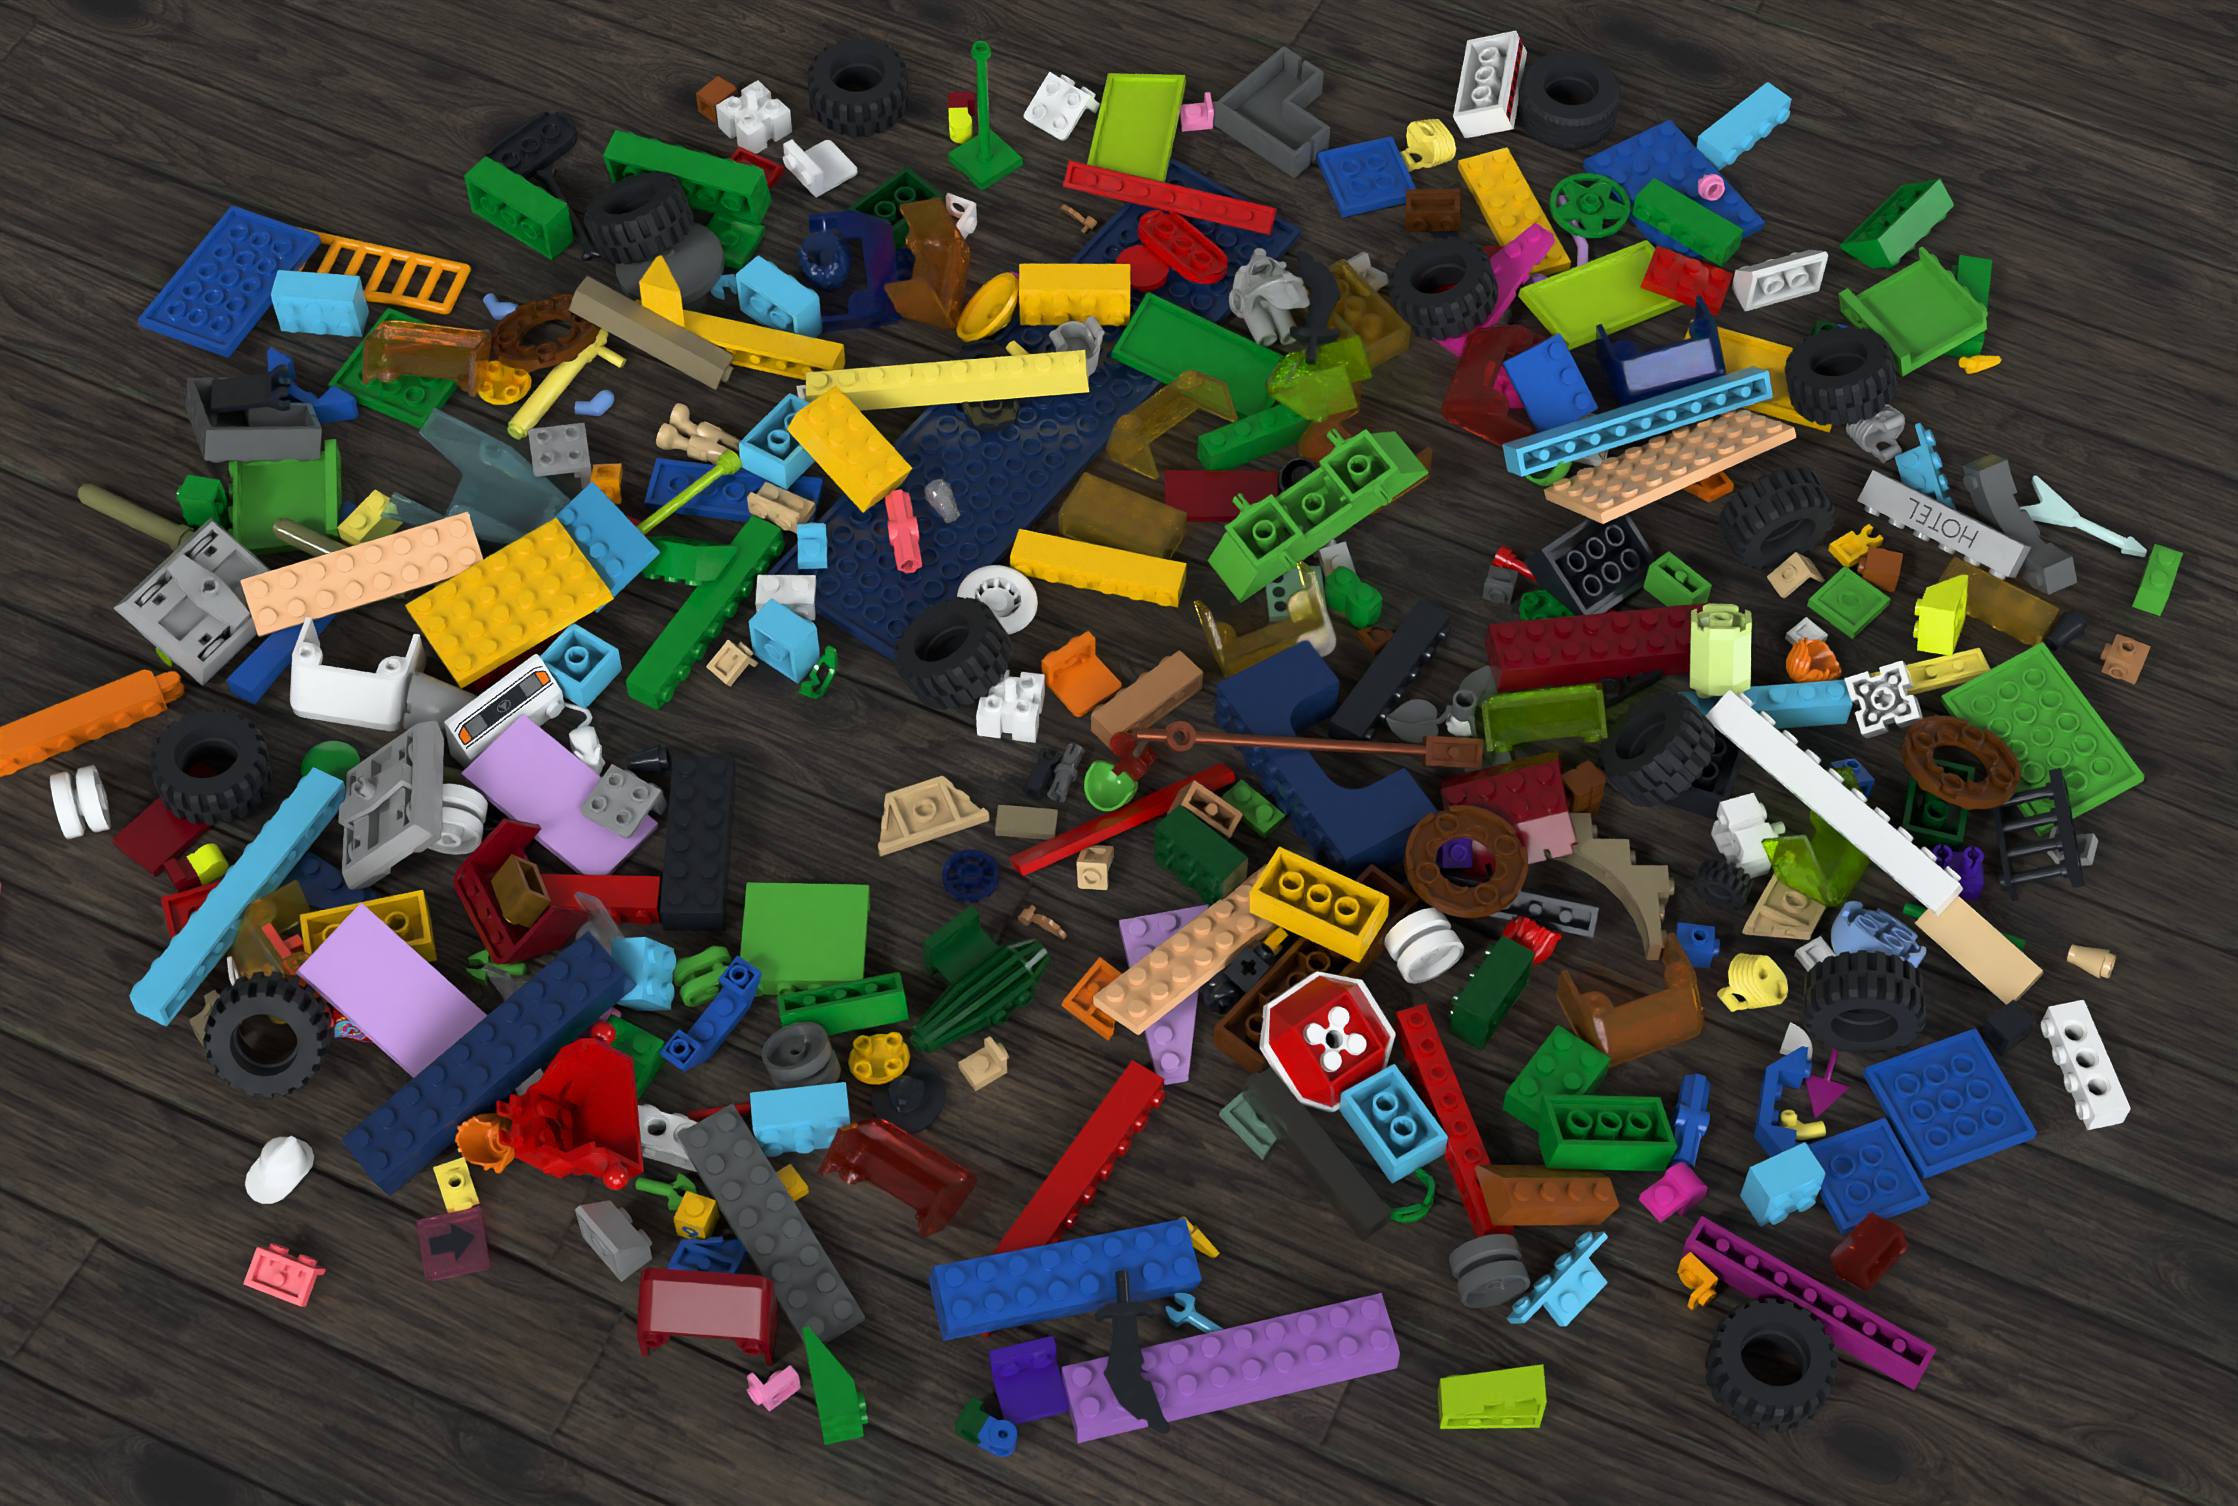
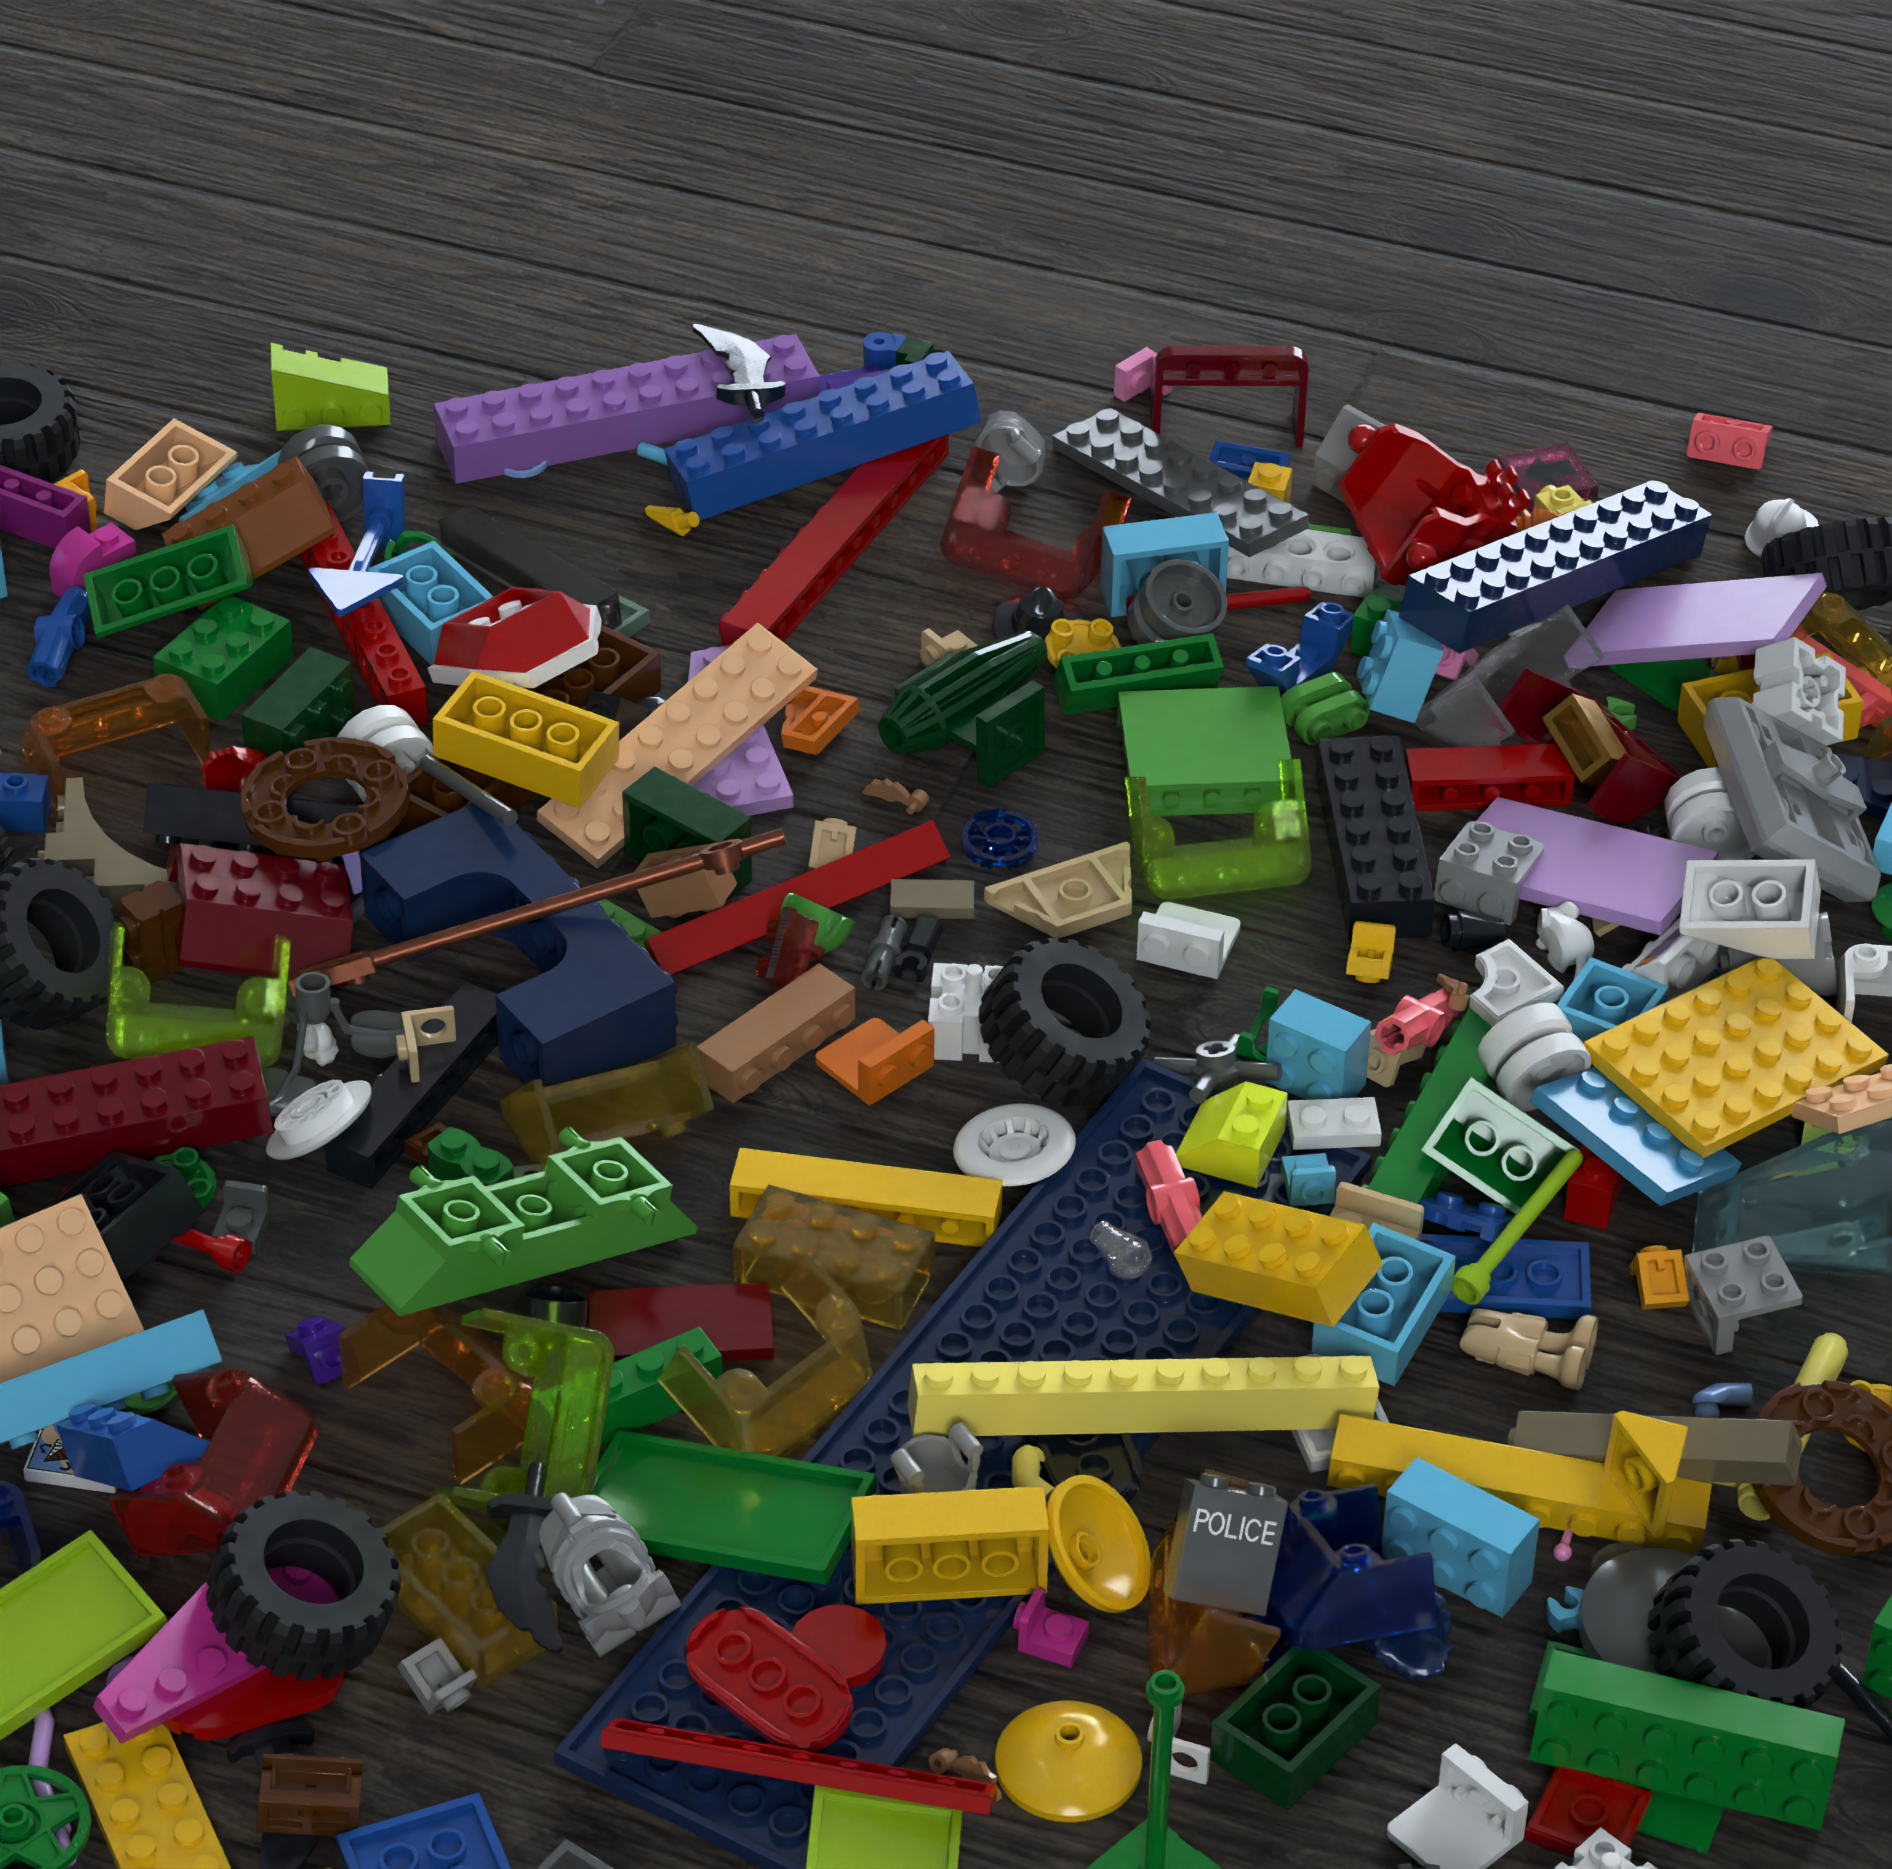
camera: 175 degrees right, 15 degrees down
green slope [802,1326,868,1445] -> none
none -> light nougat slope [104,419,237,530]
none -> white wheel [266,1080,372,1160]
none -> dark purple bracket [285,1316,357,1385]
none -> blue piece [308,472,405,616]
none -> tan bracket [395,1005,456,1083]
none -> dark grey bar [419,755,518,826]
none -> light grey piece [972,410,1046,496]
none -> yellow dish [995,1701,1142,1822]
none -> clear neon green windscreen [1125,758,1311,900]
none -> white bracket [1136,902,1240,979]
none -> dark grey bar [1153,1034,1282,1104]
none -> dark grey brick [1163,1473,1288,1616]
none -> neon yellow slope [1176,1081,1288,1188]
none -> yellow bracket [1346,921,1396,983]
none -> coral piece [1374,988,1462,1056]
none -> blue wing [1420,1191,1514,1242]
none -> medium nougat piece [1436,974,1470,1011]
none -> white tile [1469,939,1564,1027]
none -> white wheel [1477,1002,1591,1111]
none -> white slope [1679,859,1821,959]
none -> white brick [1751,637,1846,746]

